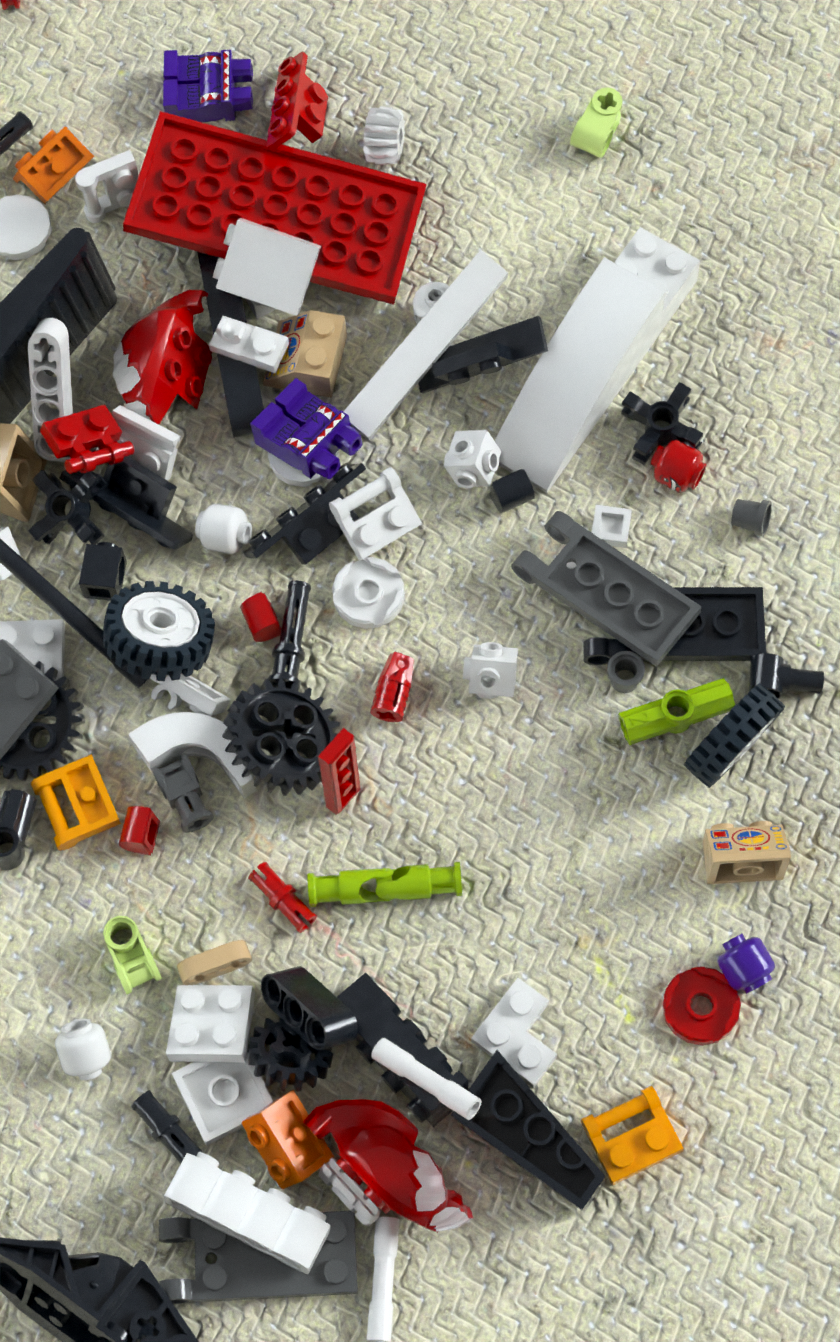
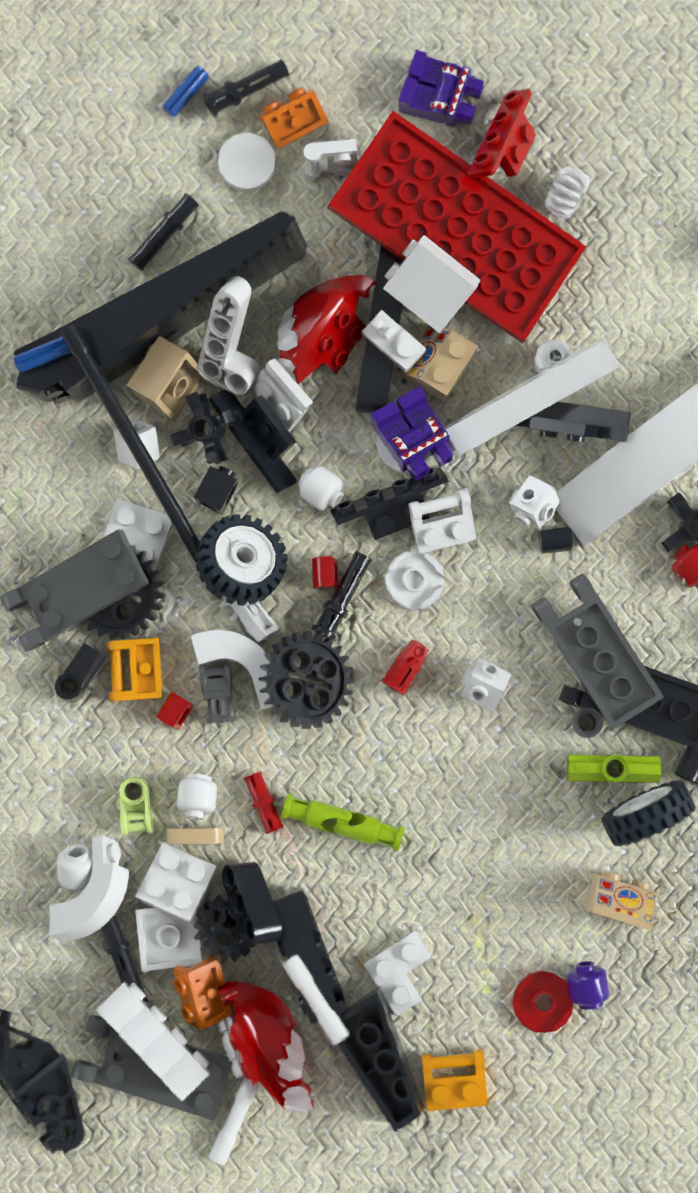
camera: 20 degrees right, 15 degrees up
red plate [40,404,134,474] -> none
red tile [318,728,361,815] -> none
white plate [592,505,632,548] -> none
none -> white arch [49,835,129,941]
none -> white head [176,774,218,820]

